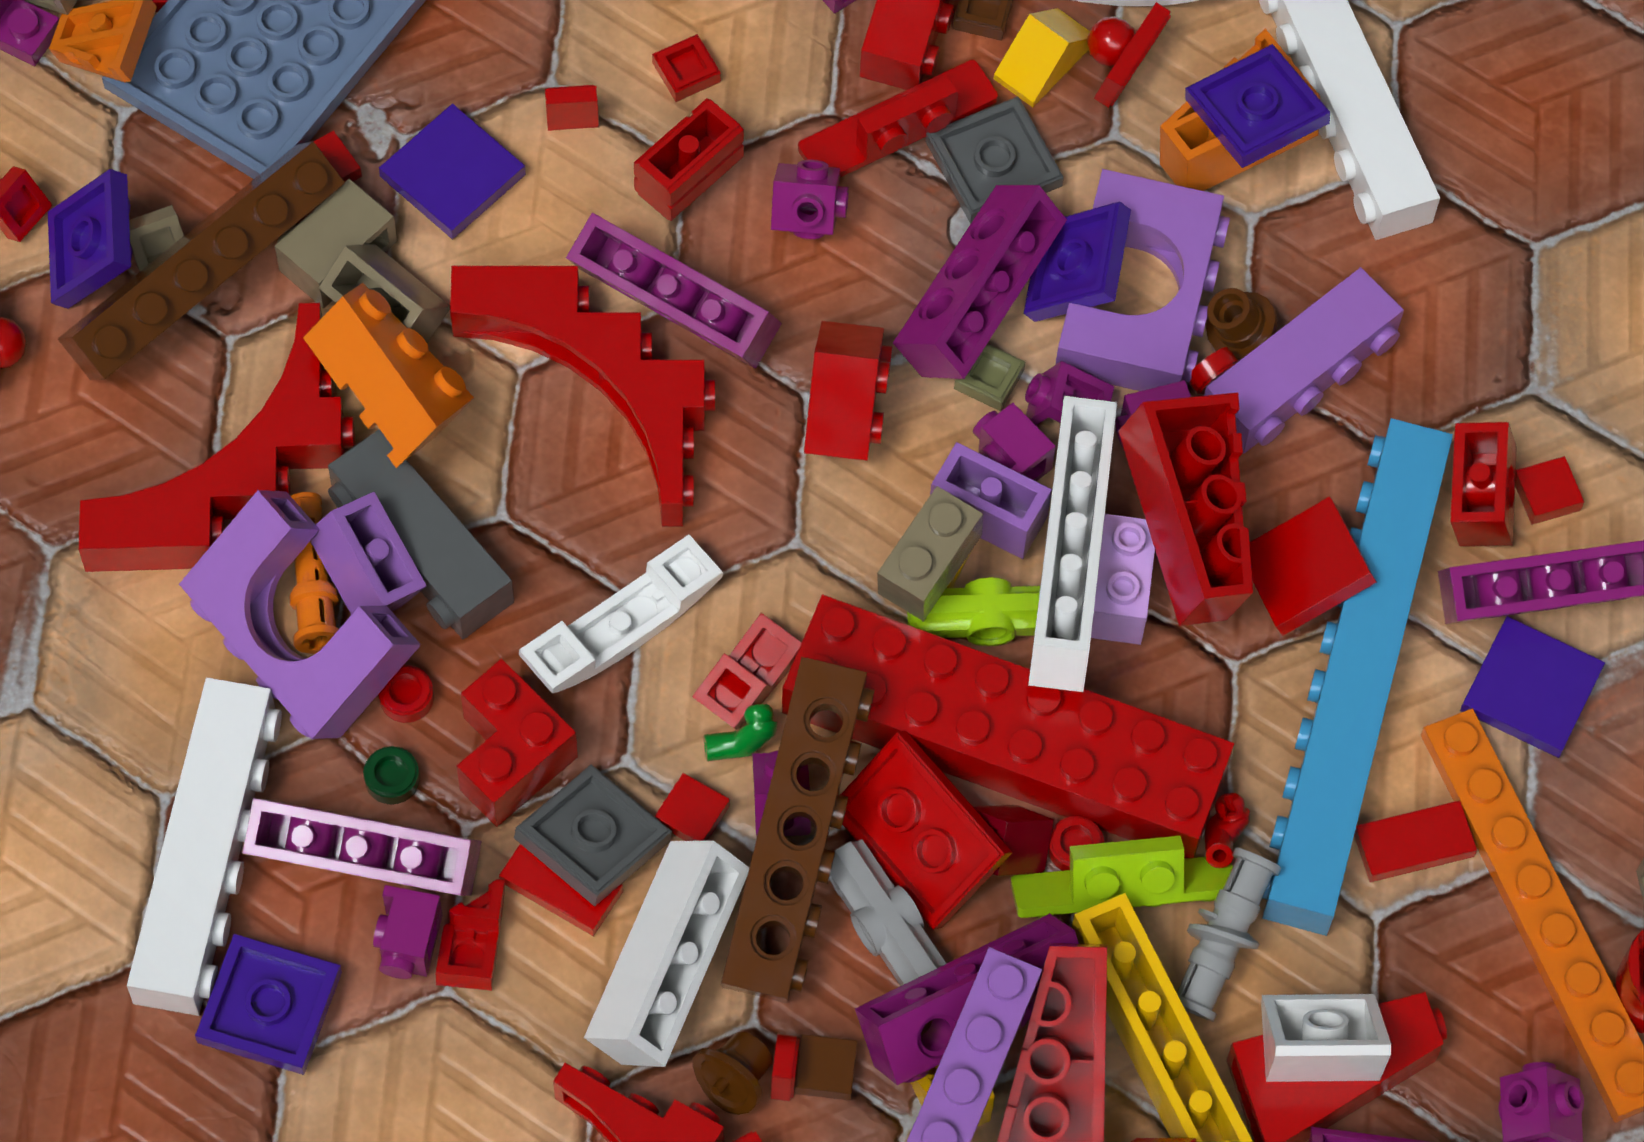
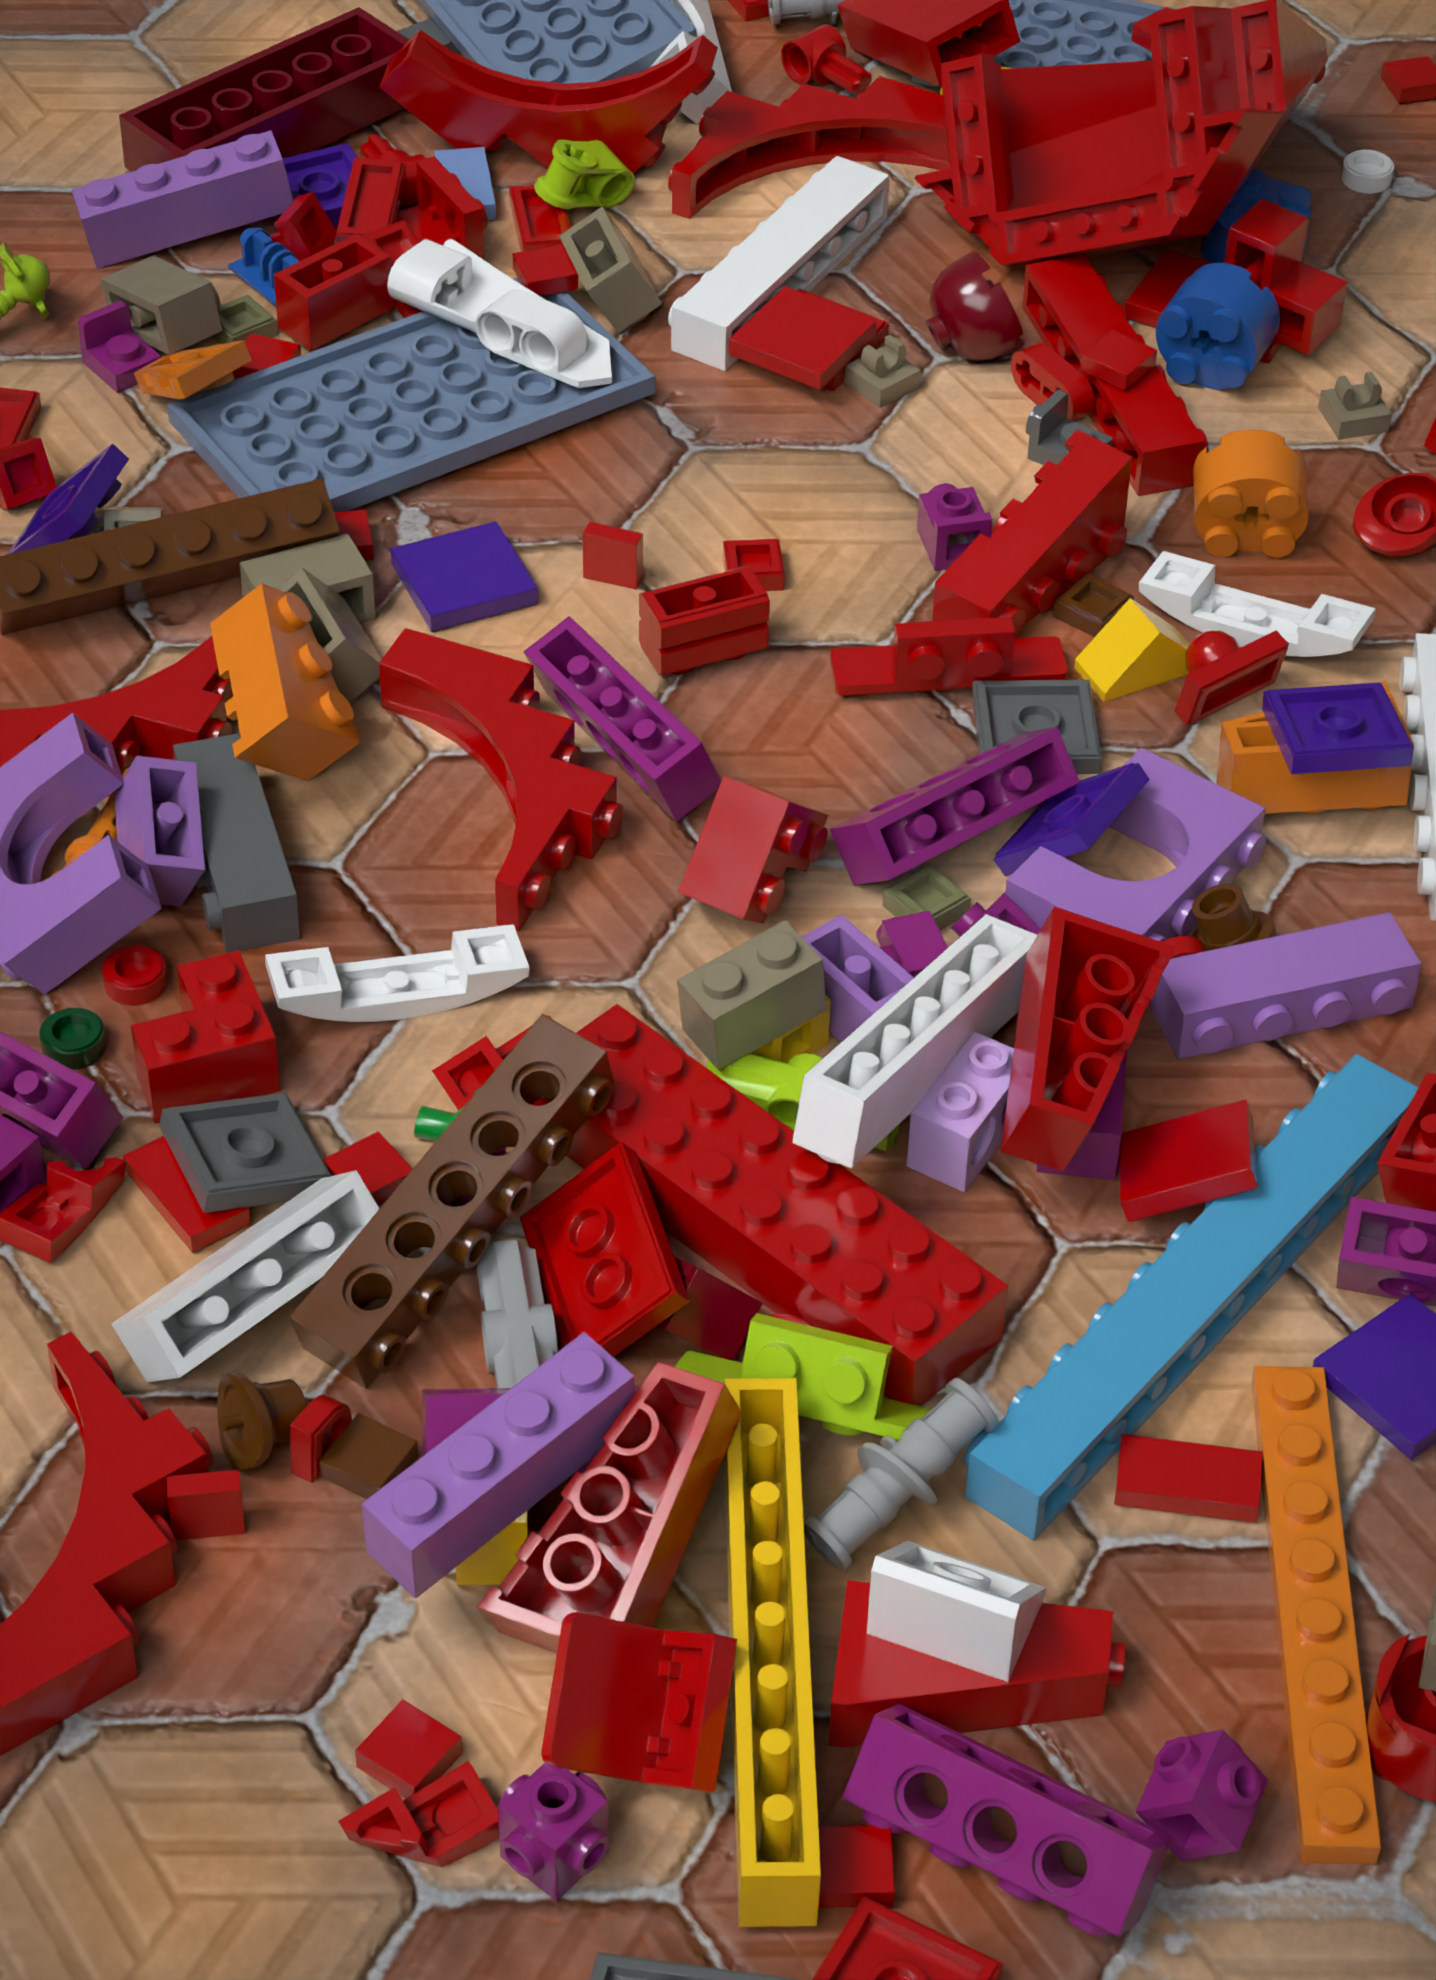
camera: 25 degrees right, 20 degrees down
magenta brick [771,160,849,239] -> none
red arm [1205,793,1250,868] -> none

